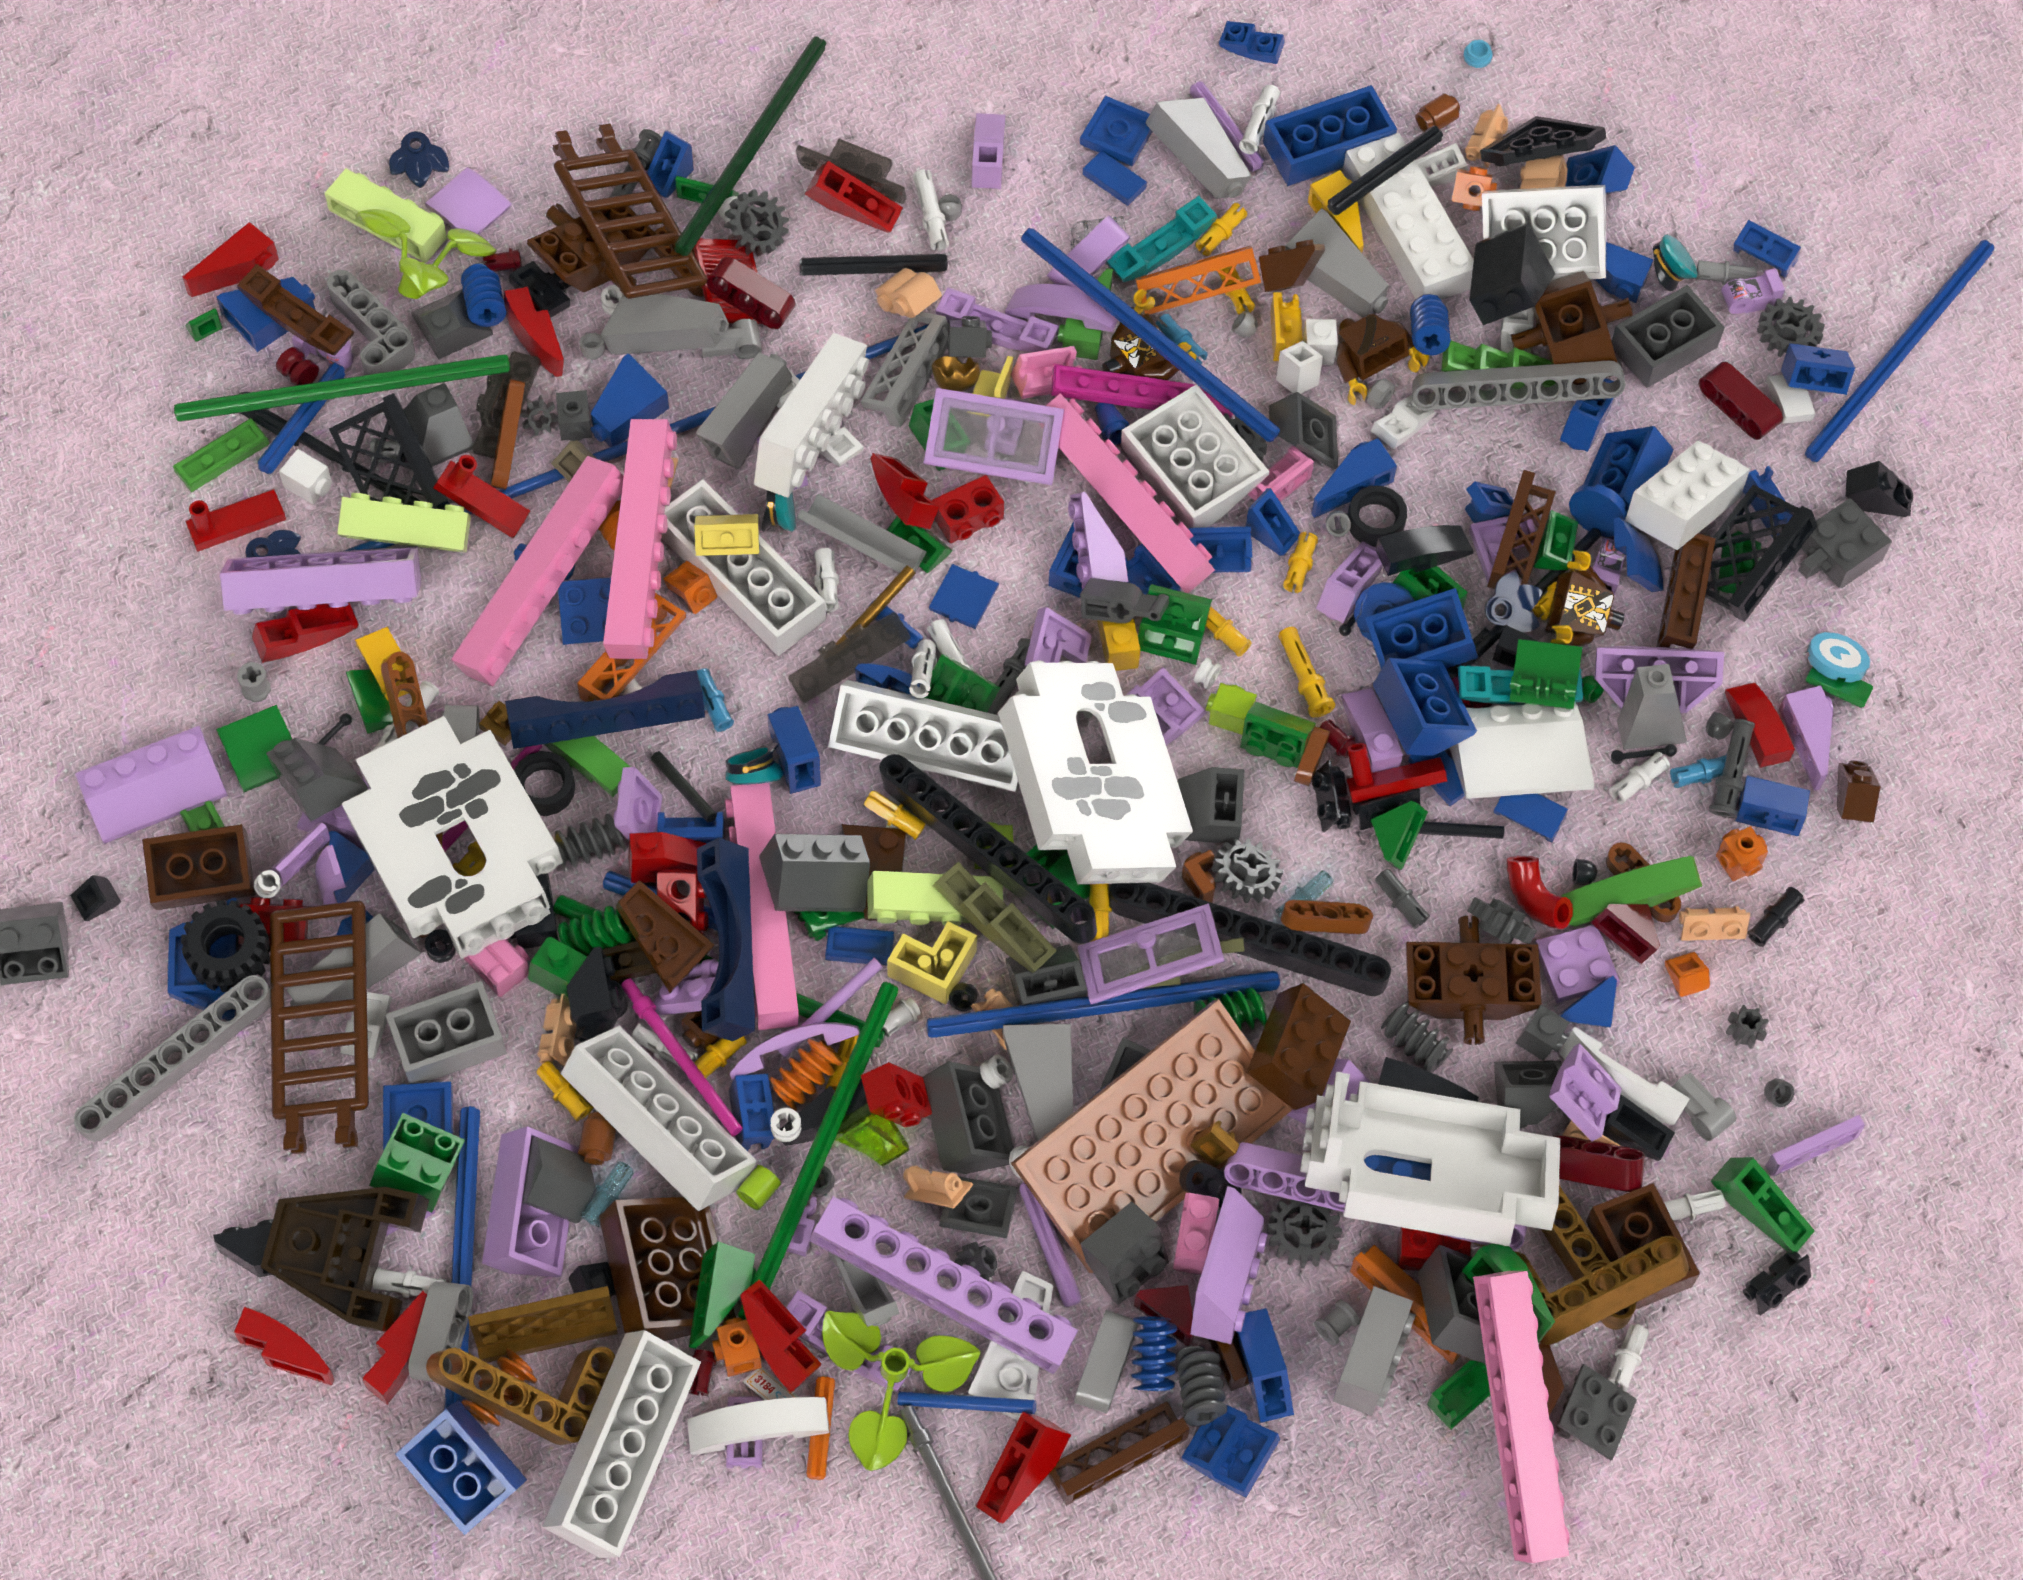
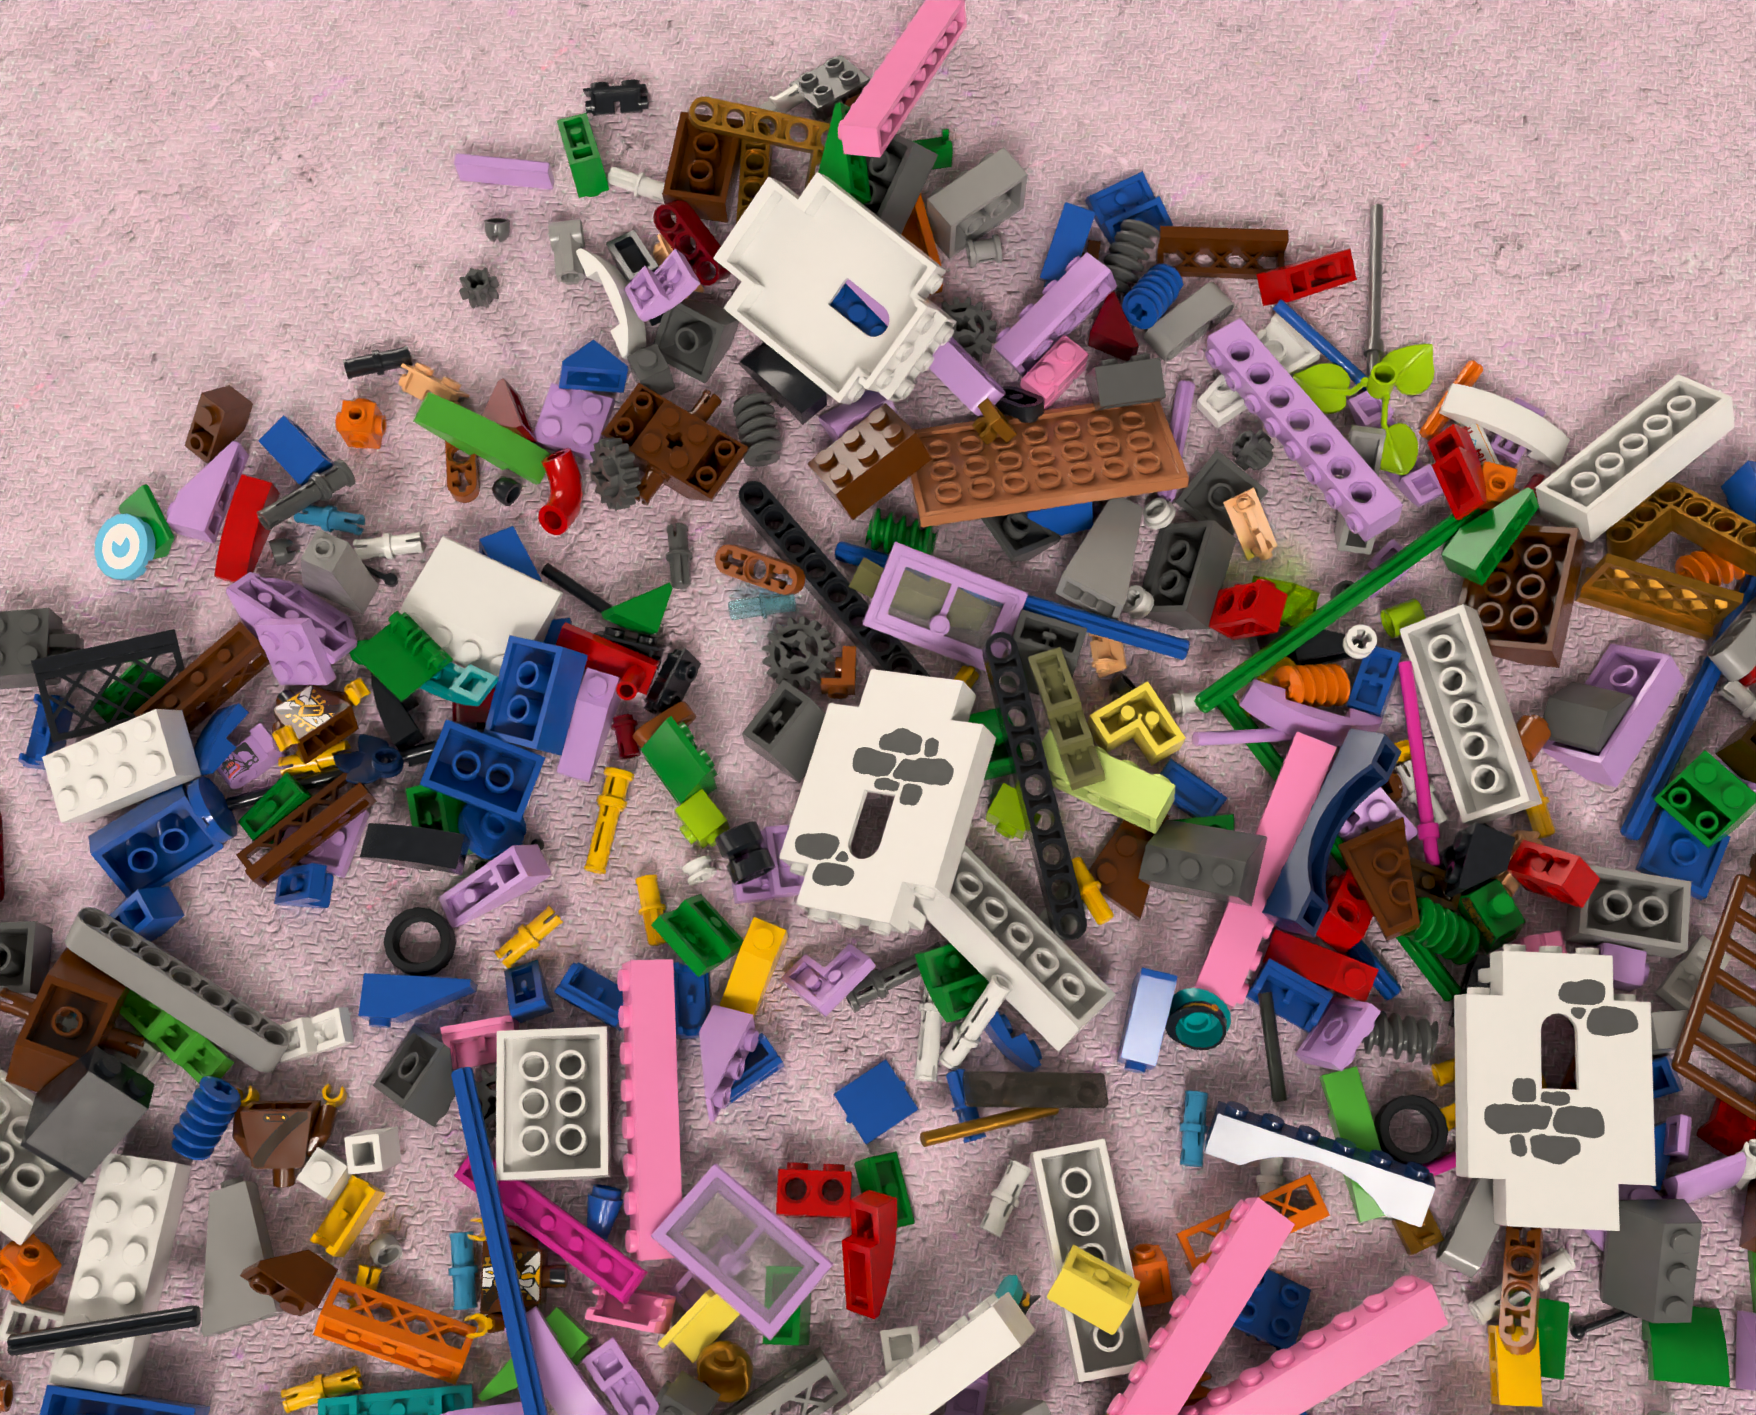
camera: 145 degrees left, 10 degrees up
black slope [569,1262,616,1297] -> none
clear light blue axle [581,1161,634,1227] -> none
light grey fence [797,494,926,578] -> none
dark grey piece [1080,578,1169,623] -> none
yellow slope [1308,170,1364,253] -> none
light grey hinge [1326,510,1351,537] -> none
light grey tile [1367,378,1395,409] -> none
orange slope [1665,952,1710,997] -> none
none -> lavender plate [253,618,336,685]
none -> black wheel [715,821,776,885]
none -> red brick [1507,840,1600,908]
none -> lavender brick [1593,942,1649,992]

